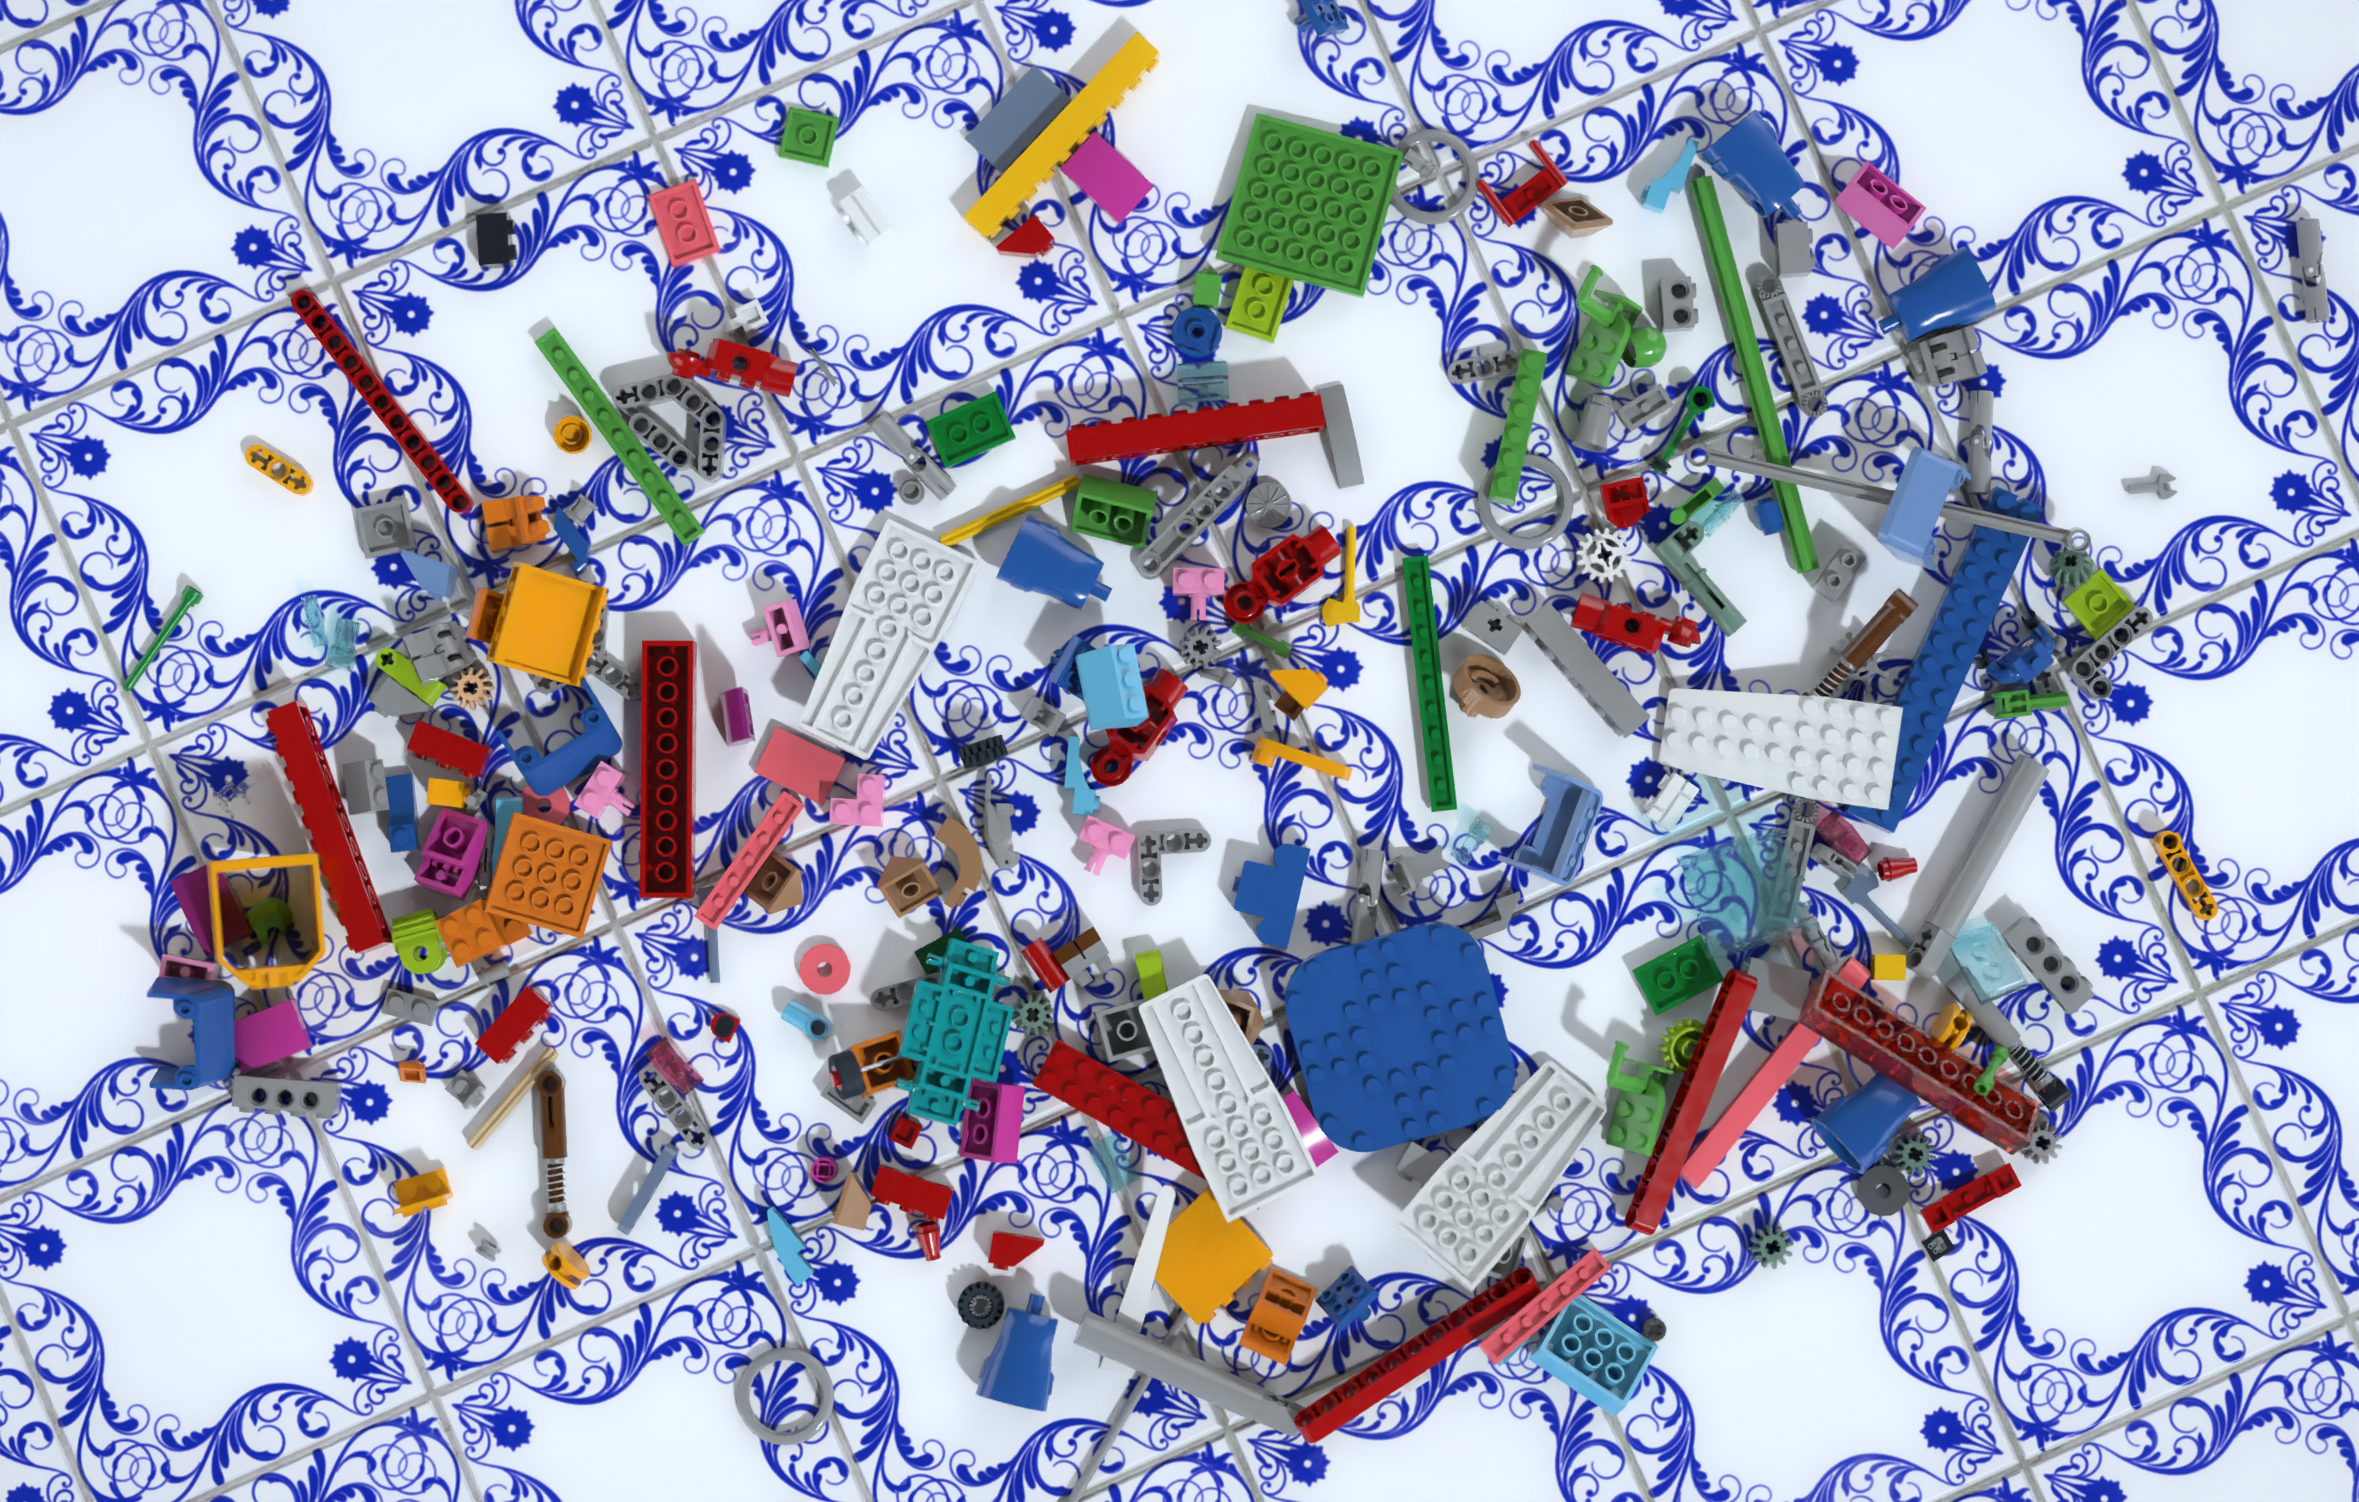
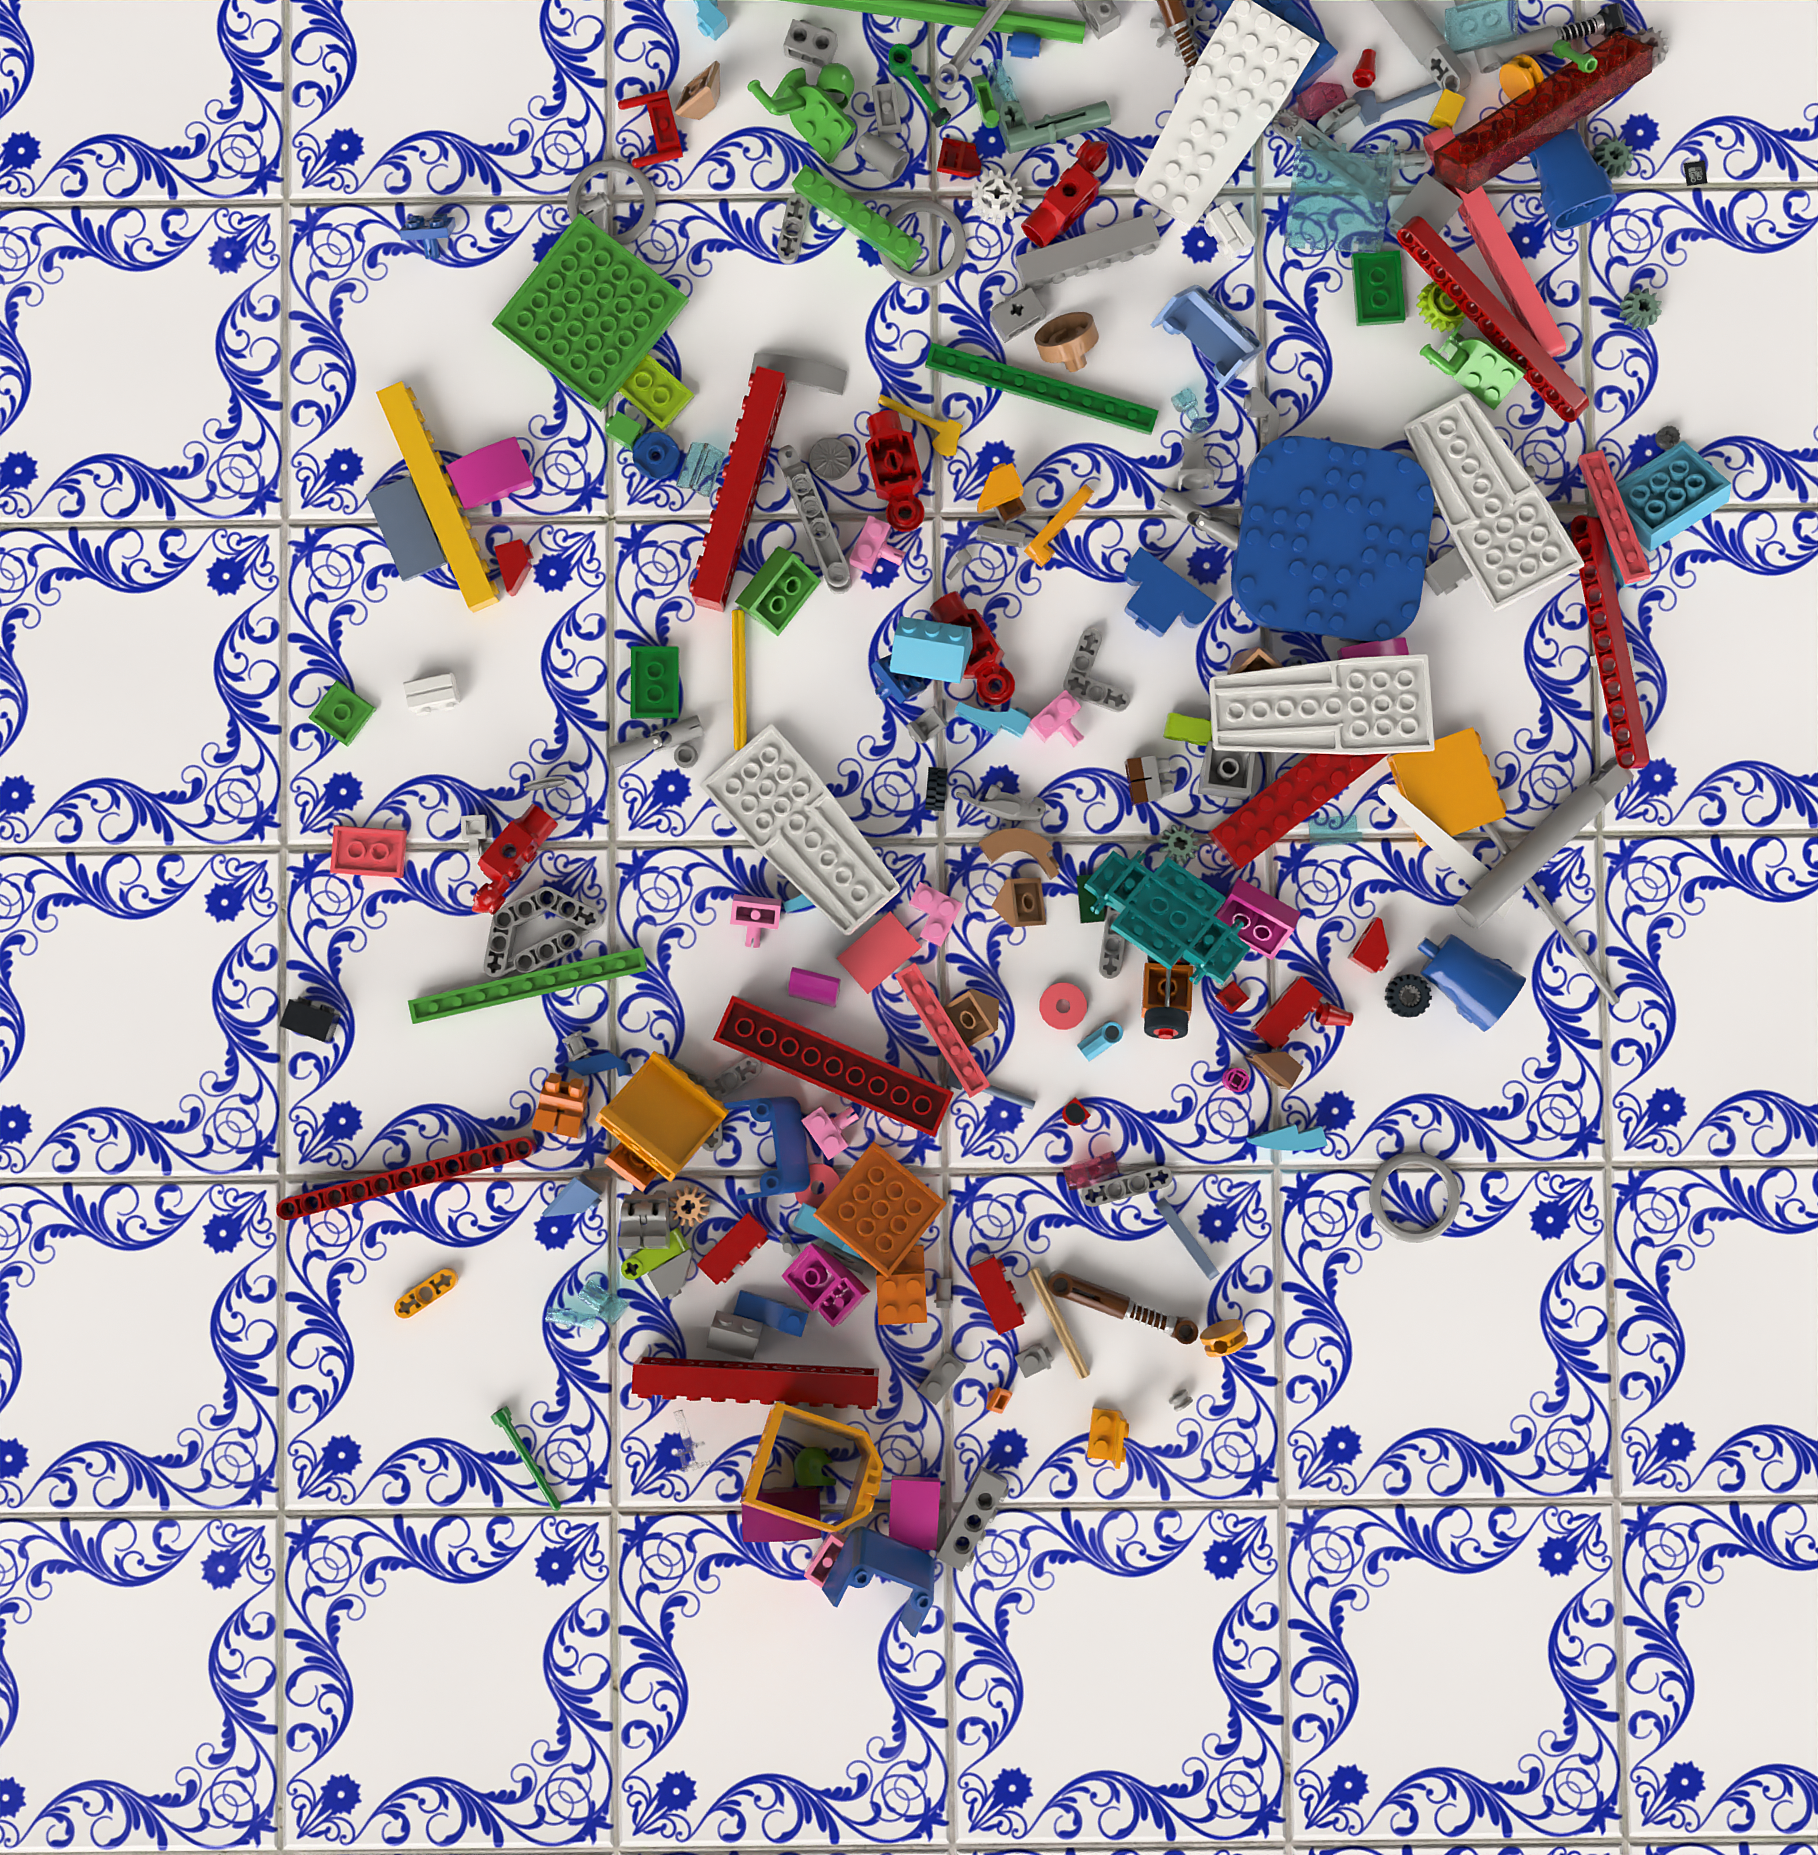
camera: 65 degrees left, 0 degrees up
light grey plate [356,498,417,559] -> none
lime piece [392,908,447,974] -> none
light orange slope [426,778,472,808] -> none
light orange hair [553,415,592,454] -> none
light grey plate [820,1081,877,1124] -> none
blue torso [996,514,1112,610] -> none
red pin [1021,937,1071,993] -> none
light grey gear [1179,627,1222,669] -> none
bright green bar [1231,622,1293,659] -> none
orange bracket [1238,1267,1318,1366] -> none
blue plate [1315,1265,1379,1331] -> none
dark grey tile [1857,1165,1909,1216] -> none
red slope [1920,1163,2022,1234] -> none

